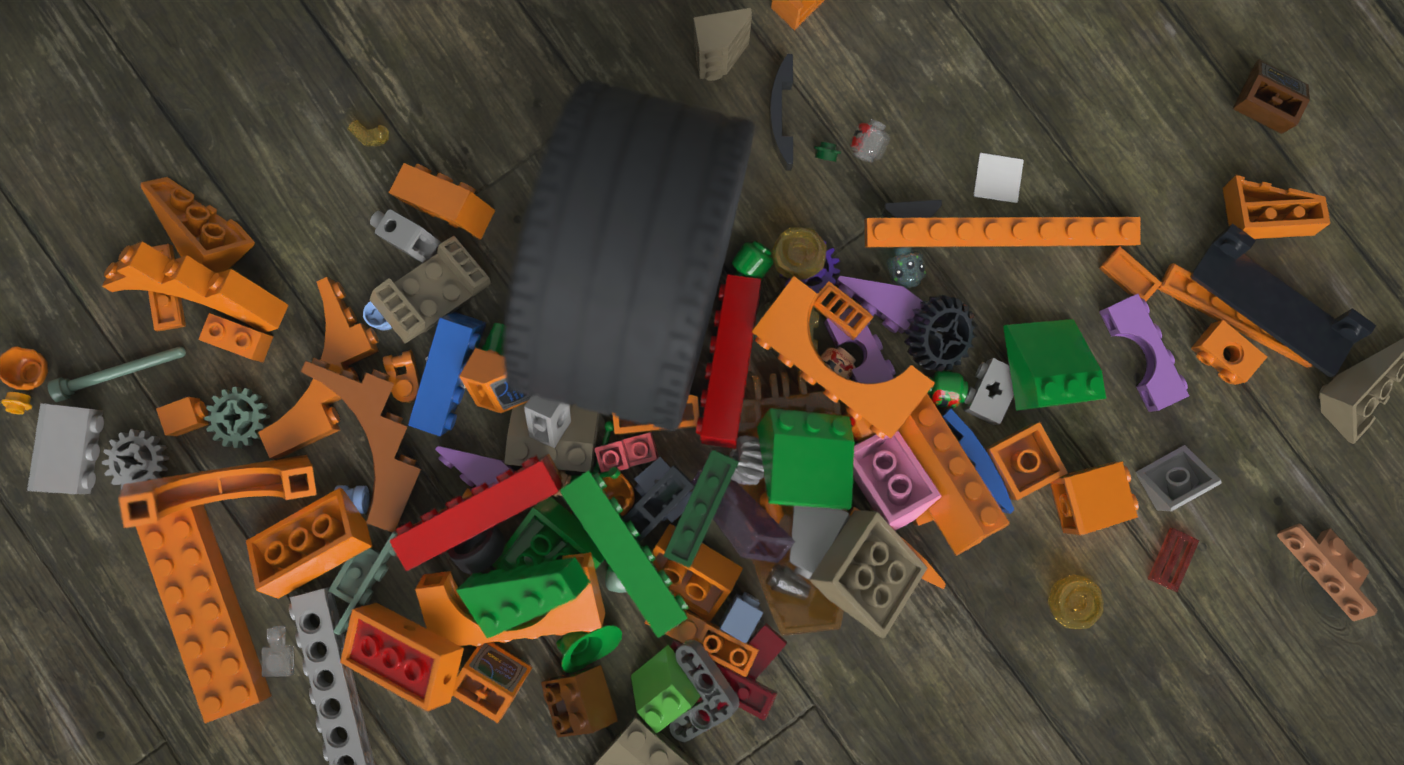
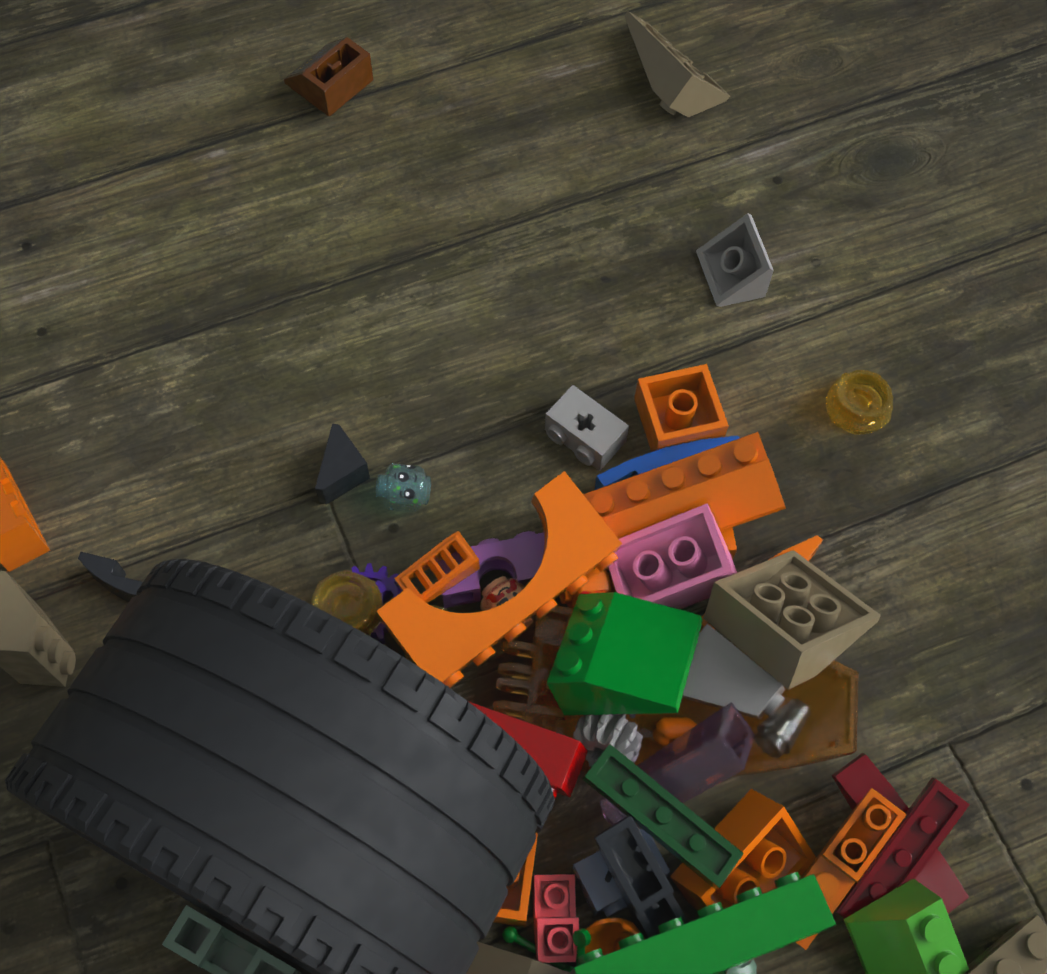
camera: 80 degrees left, 20 degrees down
dark grey beam [669,639,739,742] -> none
sand blue brick [719,592,763,644] -> none
dark green plate [814,141,841,162] -> none
medium lavender slope [836,276,922,334] -> none
clear head [849,119,891,163] -> none
orange plate [864,217,1141,248] -> none
black gear [903,295,978,372] -> none
green head [927,370,968,409] -> none
white sticker [974,153,1023,203] -> none
green slope [1003,319,1106,411] -> none
orange slope [1050,461,1139,535] -> none
orange tile [1099,246,1162,301] -> none
medium lavender arch [1099,294,1189,412] -> none
clear red tile [1148,528,1200,592] -> none
orange tile [1158,263,1312,368] -> none
black bracket [1190,223,1376,377] -> none
orange brick [1191,320,1267,385] -> none
orange wedge [1223,175,1330,239] -> none
nougat bracket [1277,524,1378,621] -> none

